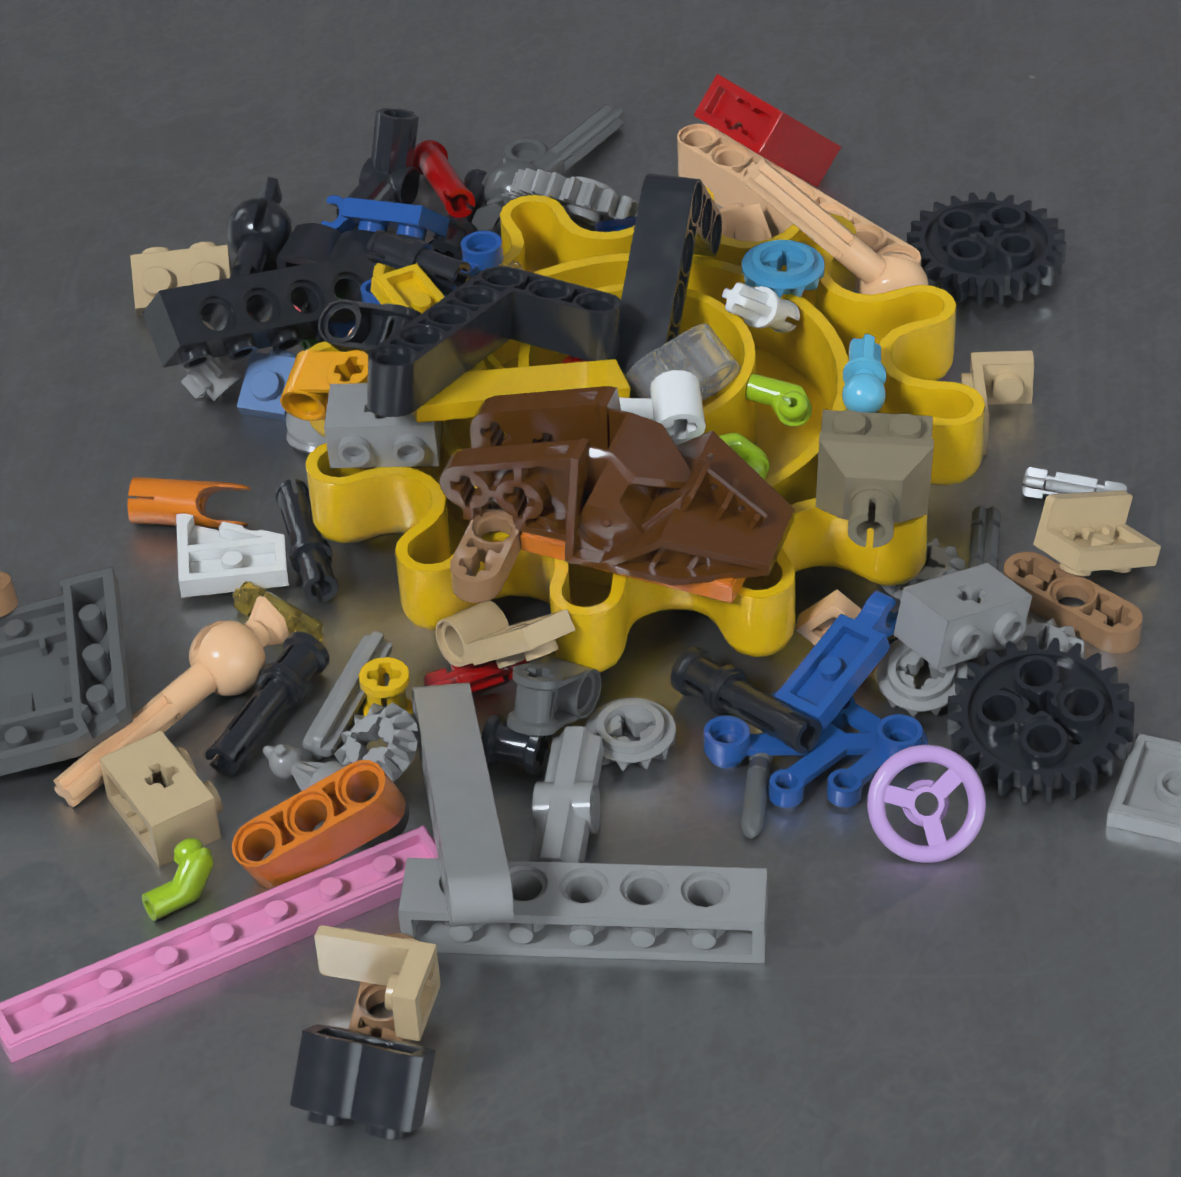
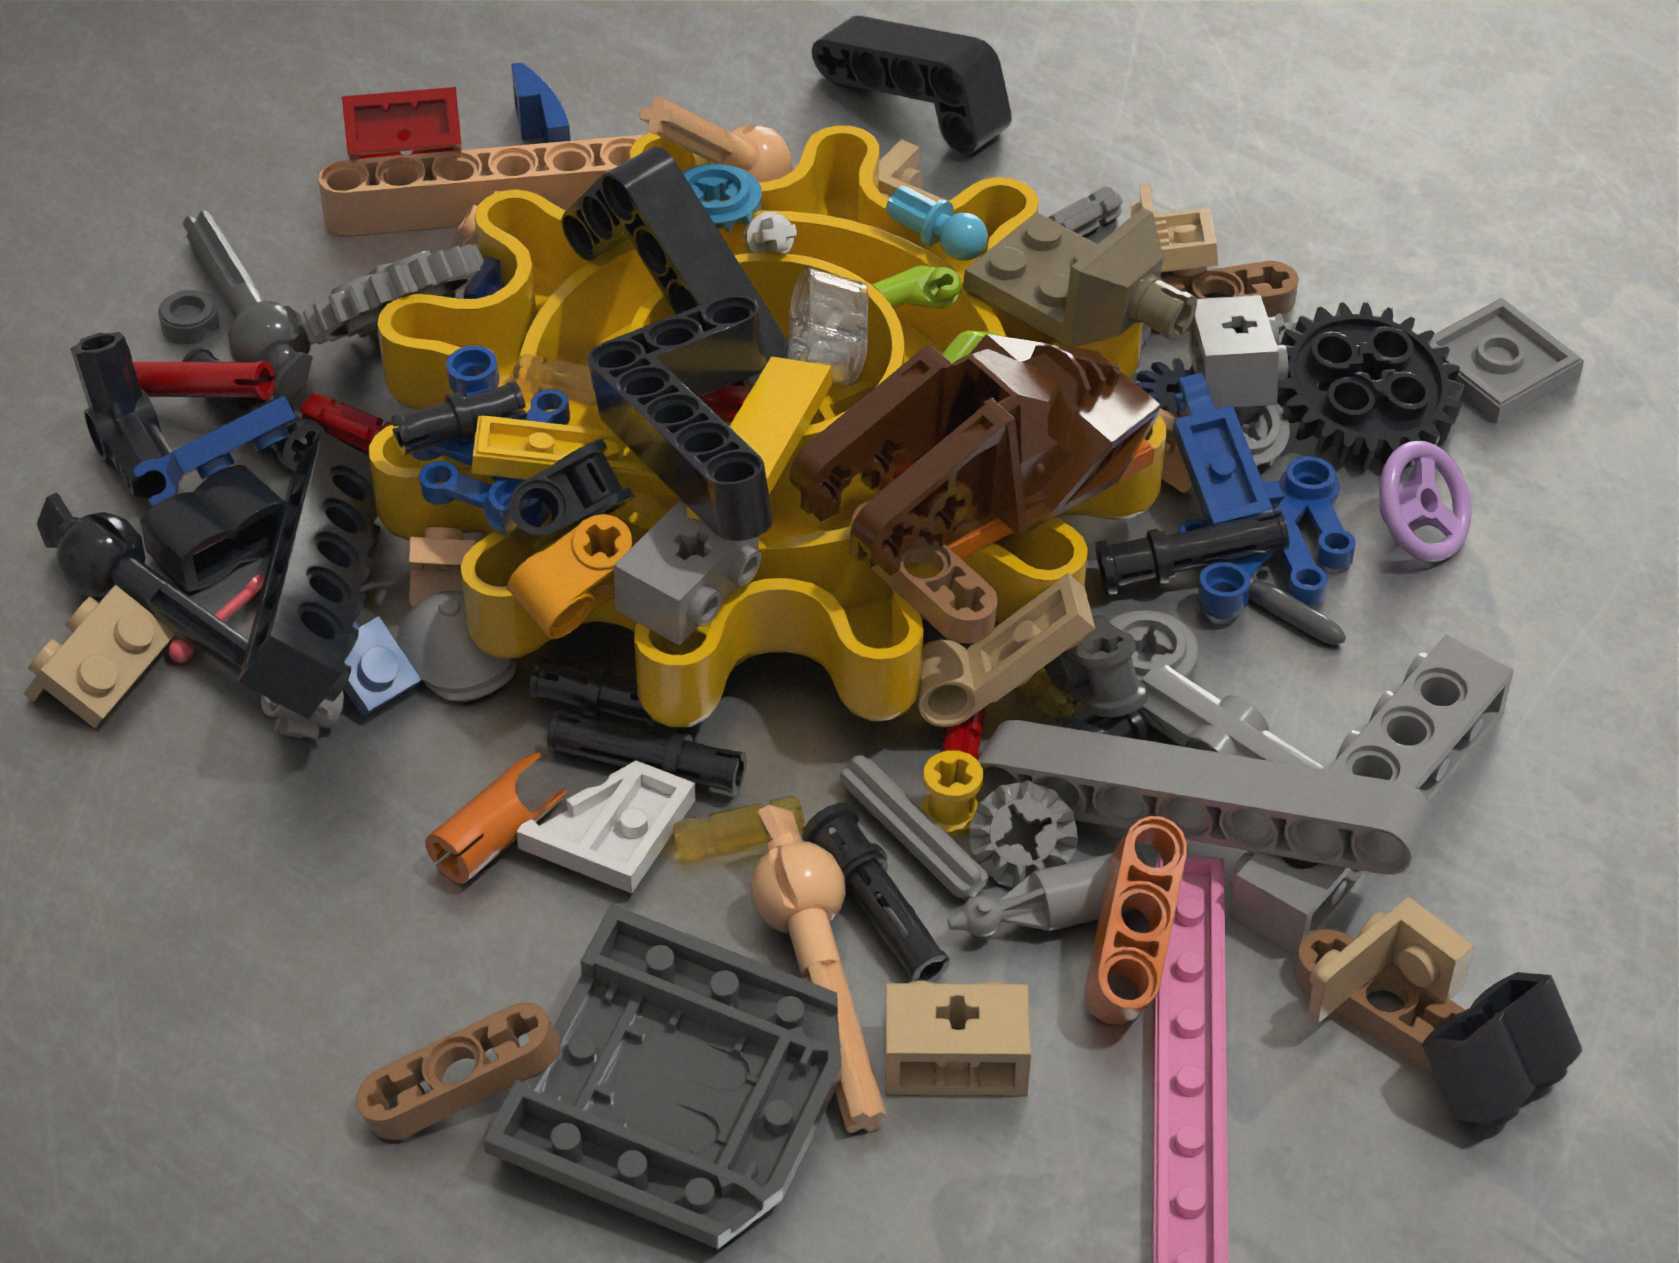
camera: 60 degrees left, 5 degrees up
lime arm [142,838,214,921] -> none
white panel [619,370,706,445] -> none
black gear [907,192,1066,305] -> none
none -> blue slope [511,62,571,143]
none -> black beam [811,16,1012,155]

